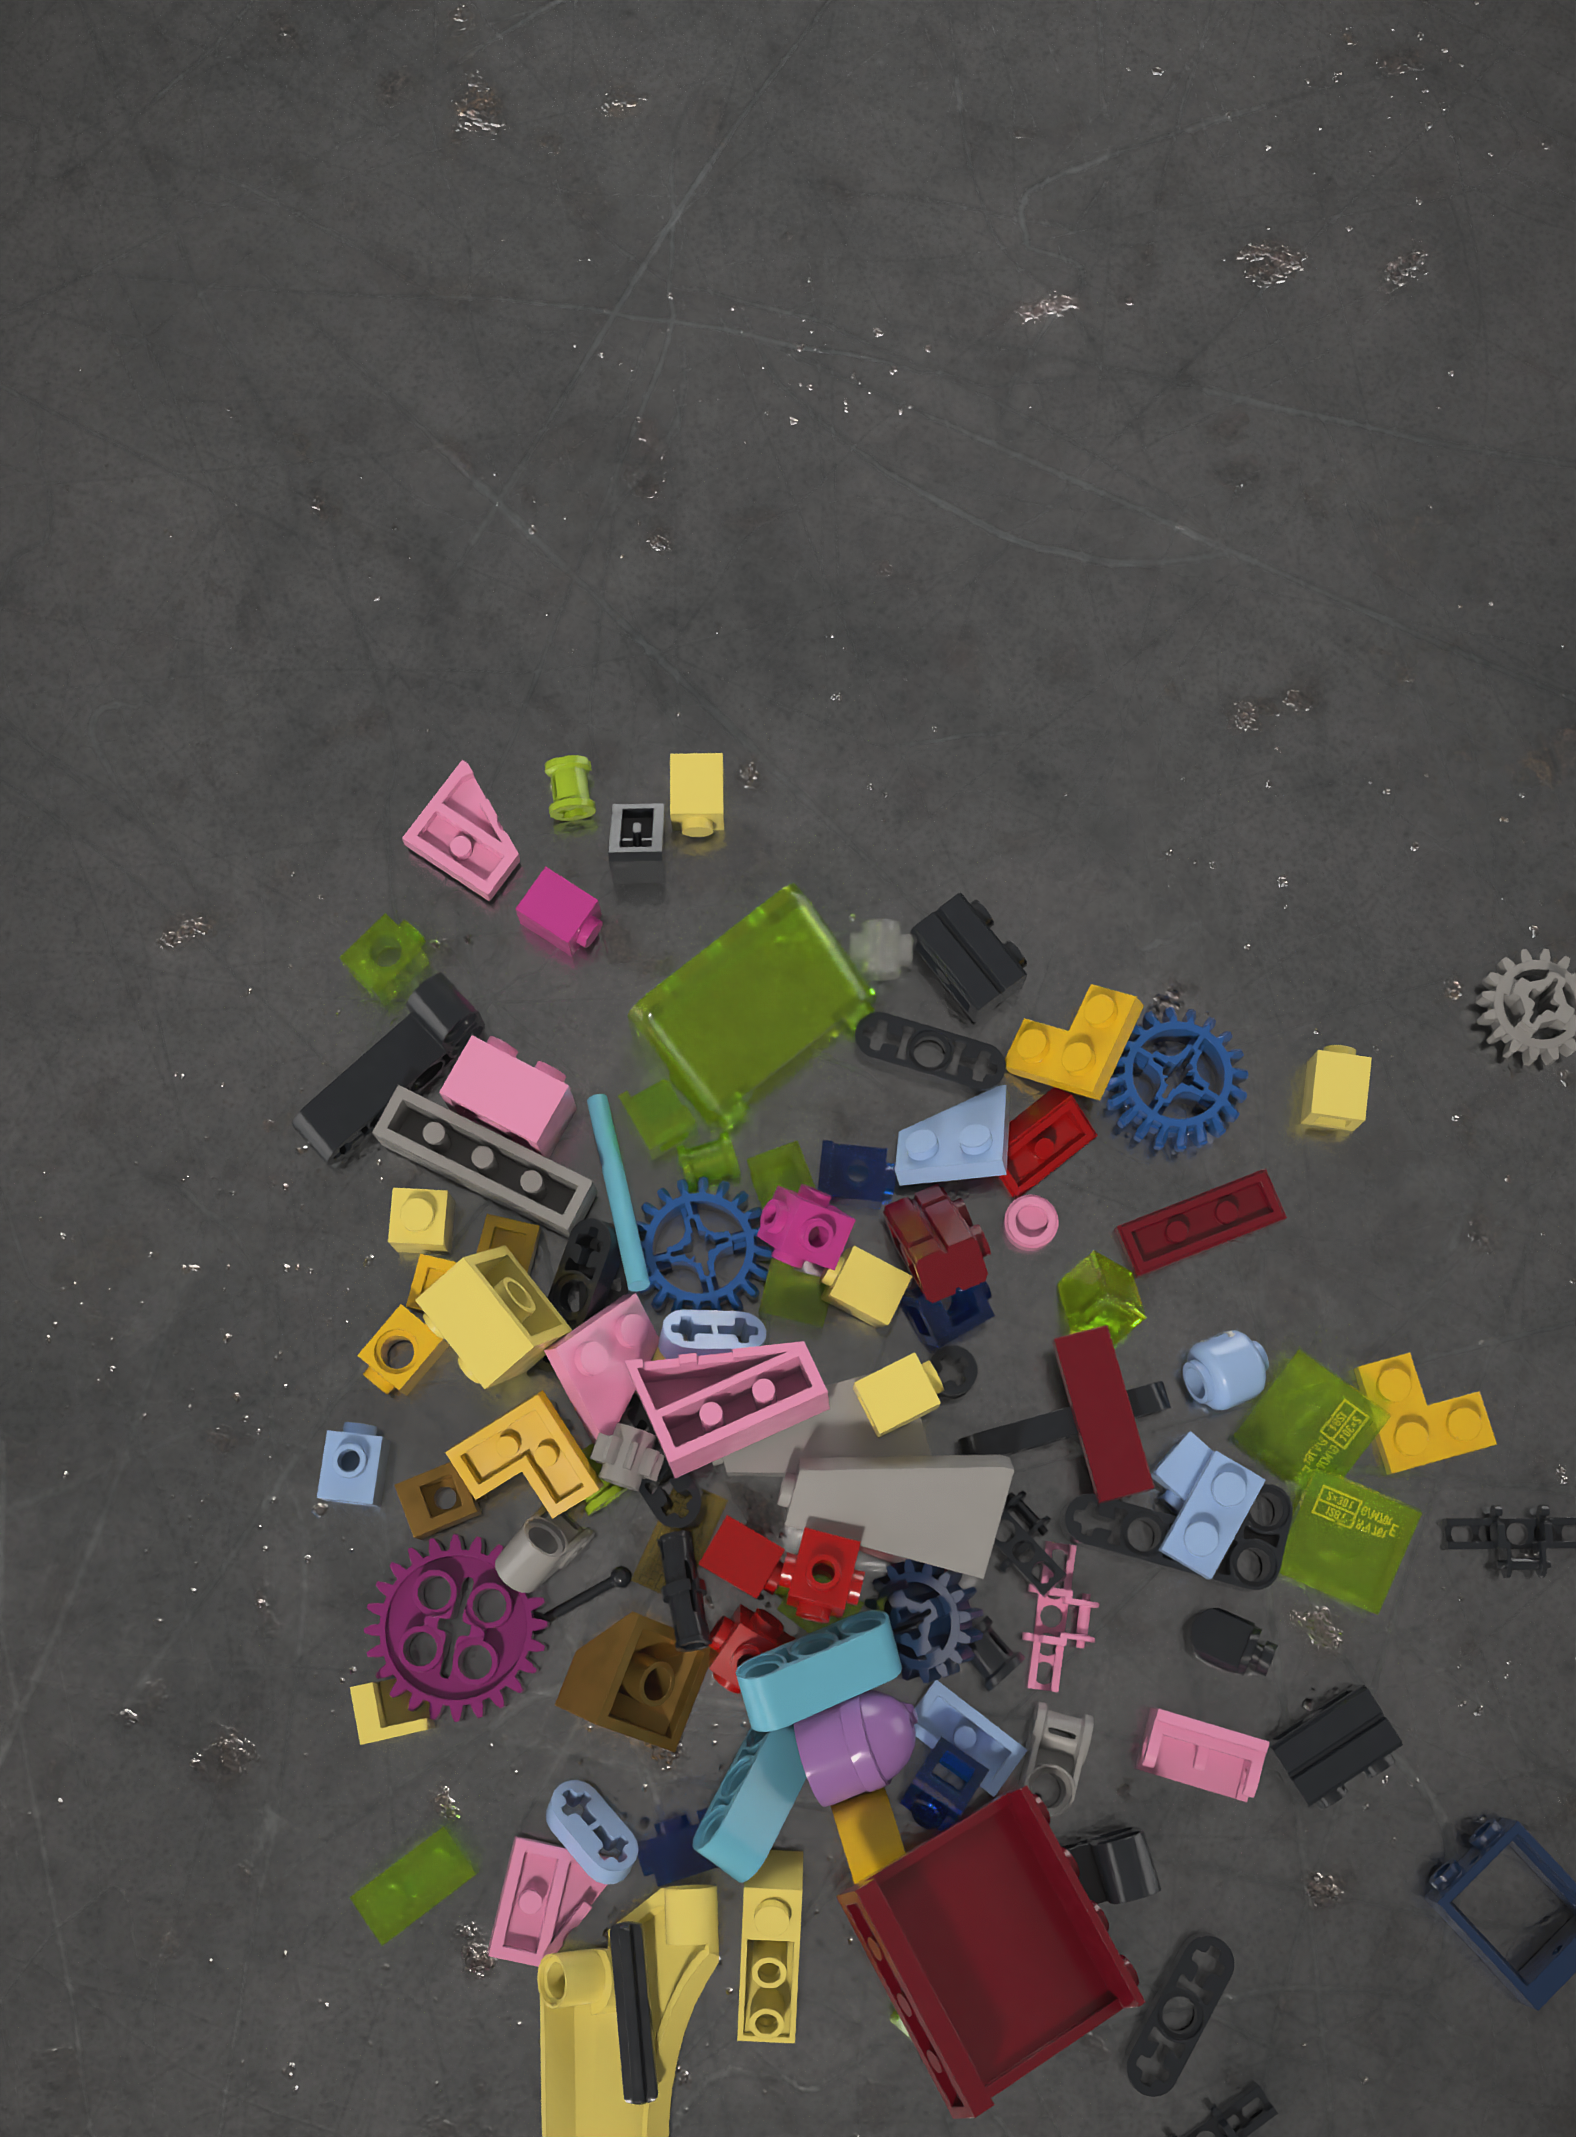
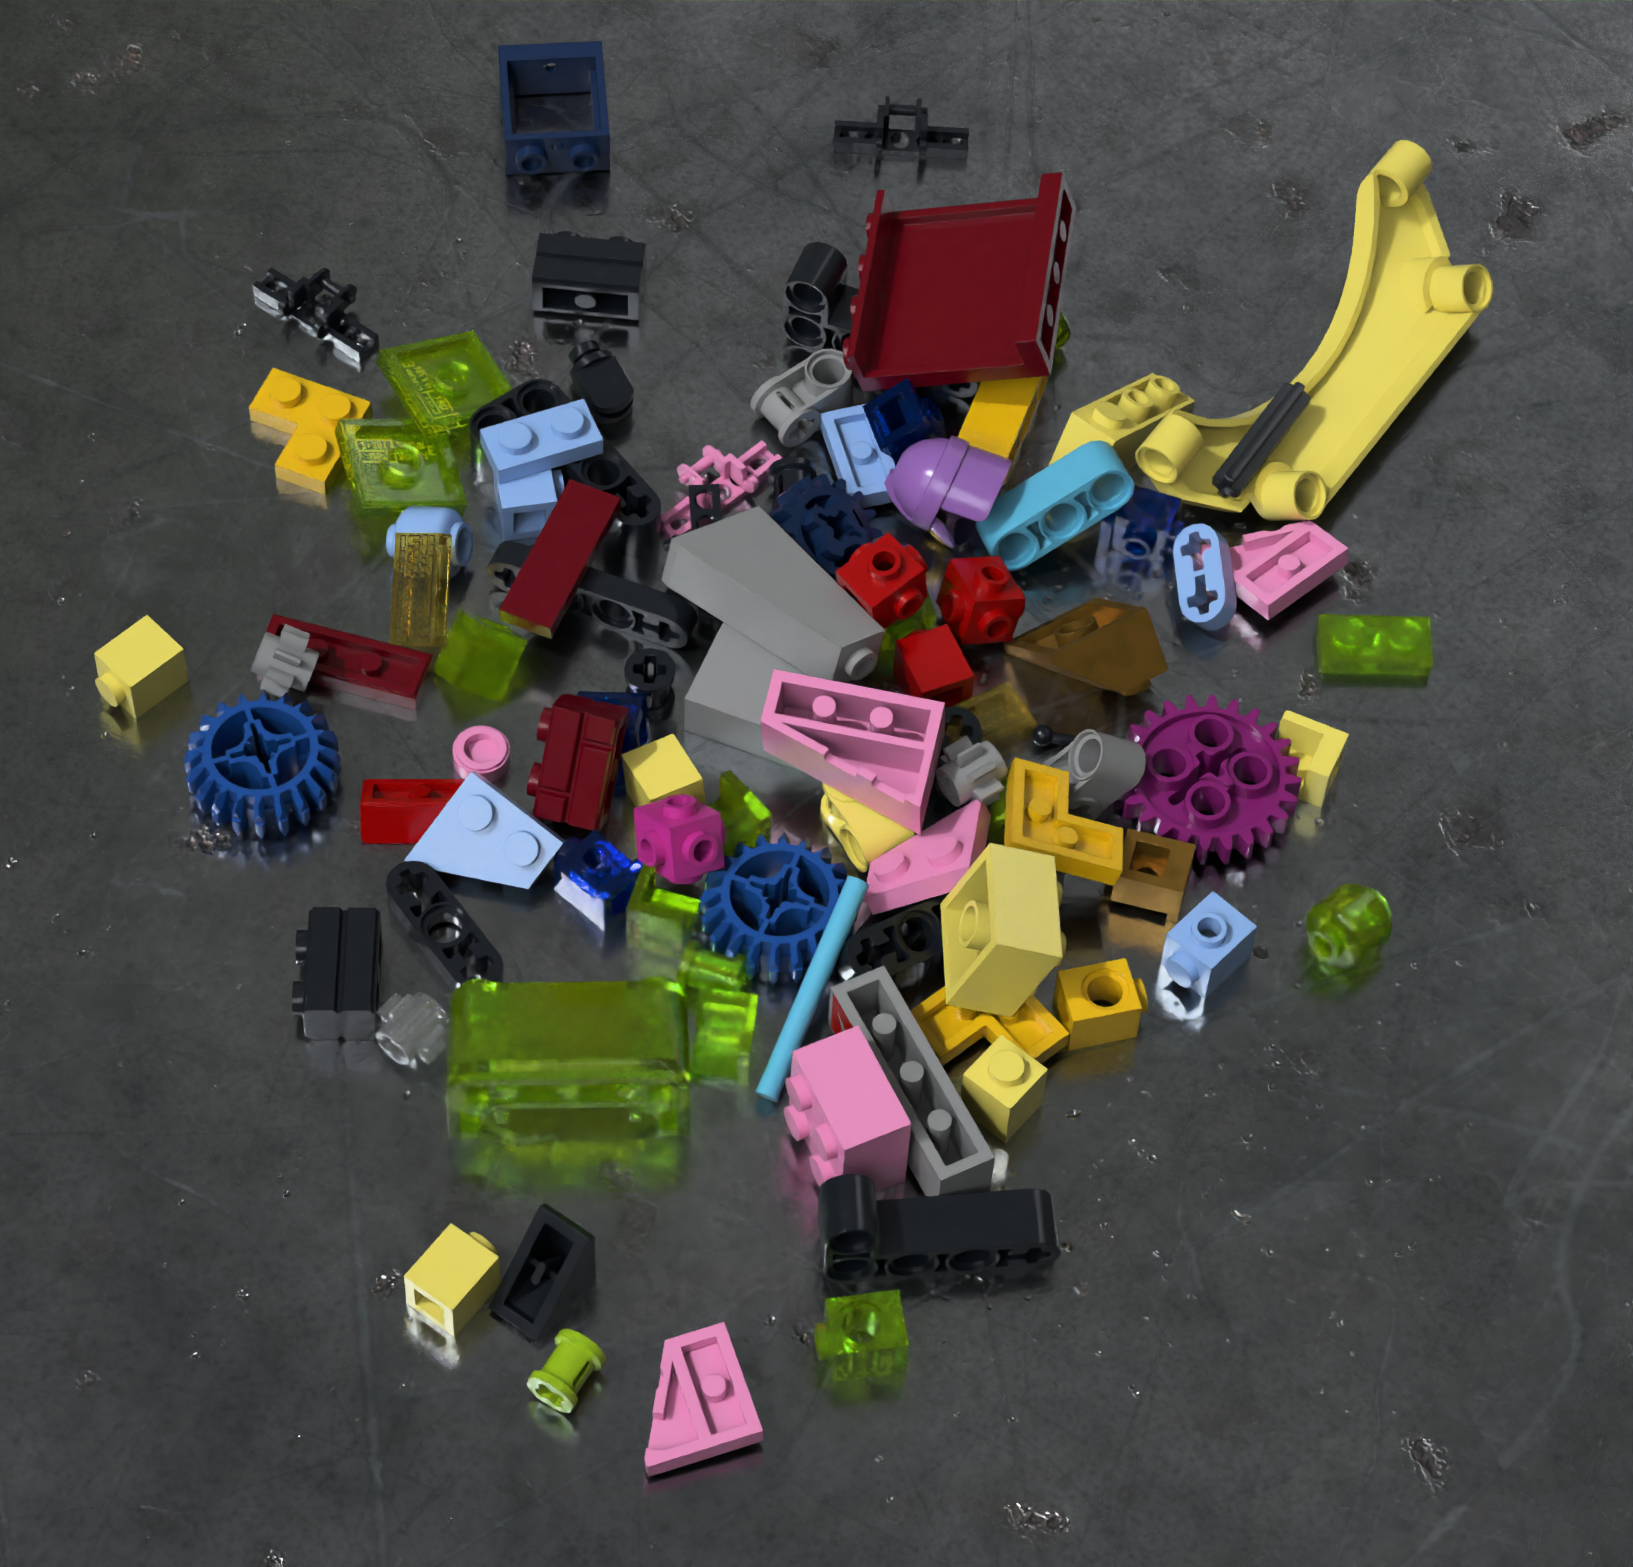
camera: 145 degrees left, 20 degrees down
dark pink brick [515,866,603,957] -> none
black pin [657,1531,712,1652] -> none
light blue beam [658,1309,766,1359] -> none
medium azure beam [735,1610,902,1732] -> none
light yellow brick [853,1352,944,1438] -> none
yellow plate [1005,984,1144,1101] -> none
black beam [1123,1933,1234,2097] -> none
bright pink hinge [1135,1708,1270,1802] -> none
none -> light grey gear [250,624,319,698]
none -> clear yellow tile [390,533,452,648]
none -> clear neon green head [1305,883,1393,970]

